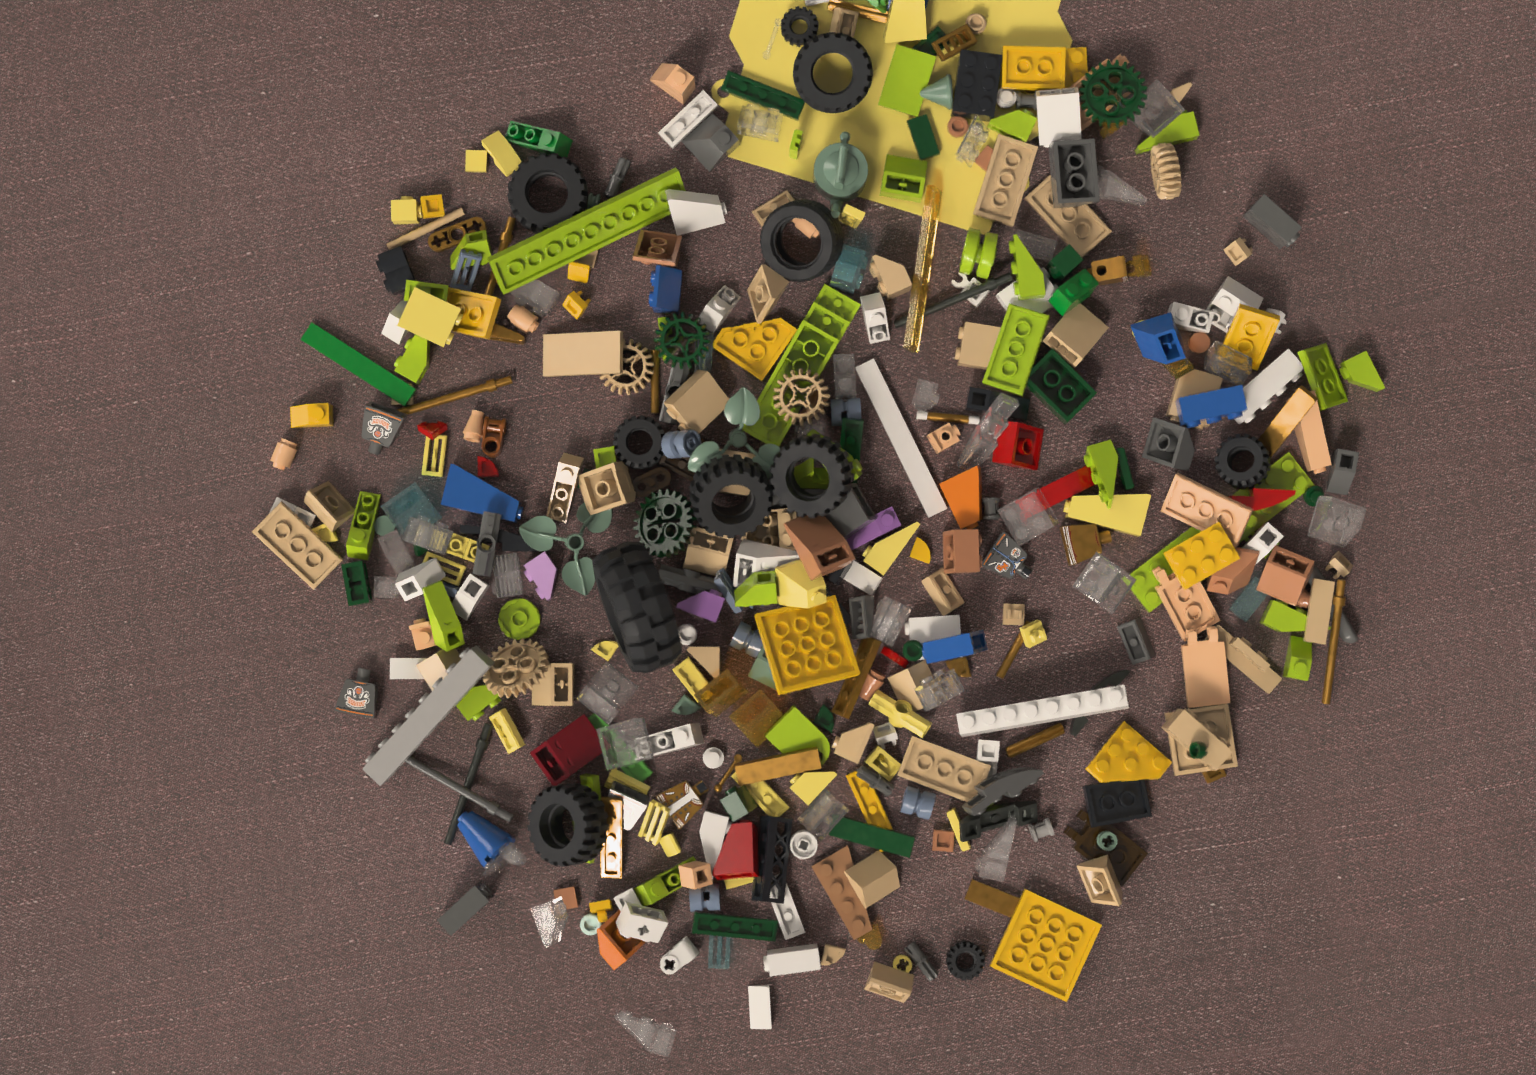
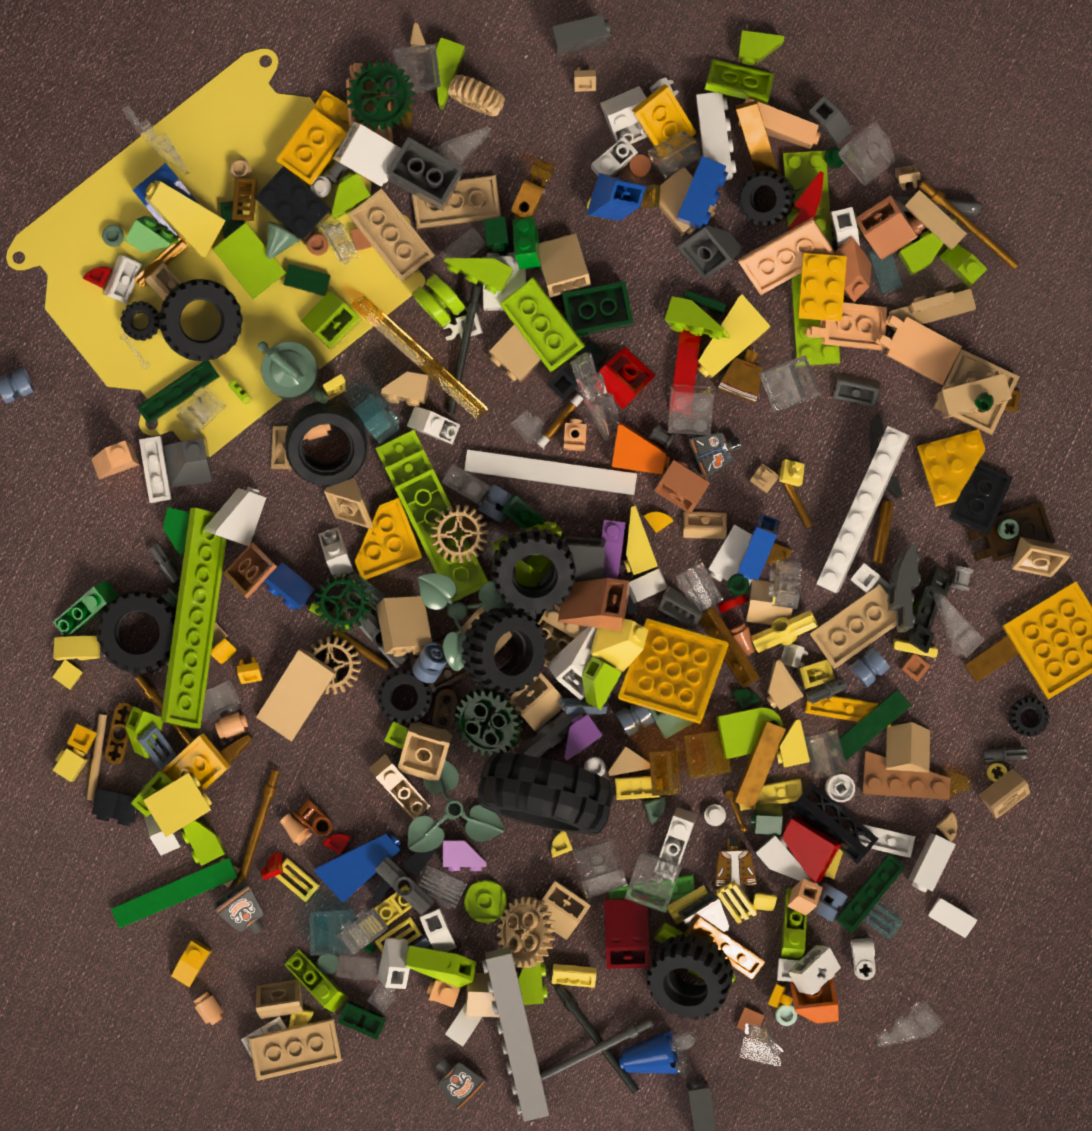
camera: 55 degrees left, 0 degrees up
none -> green slope [163,507,190,555]

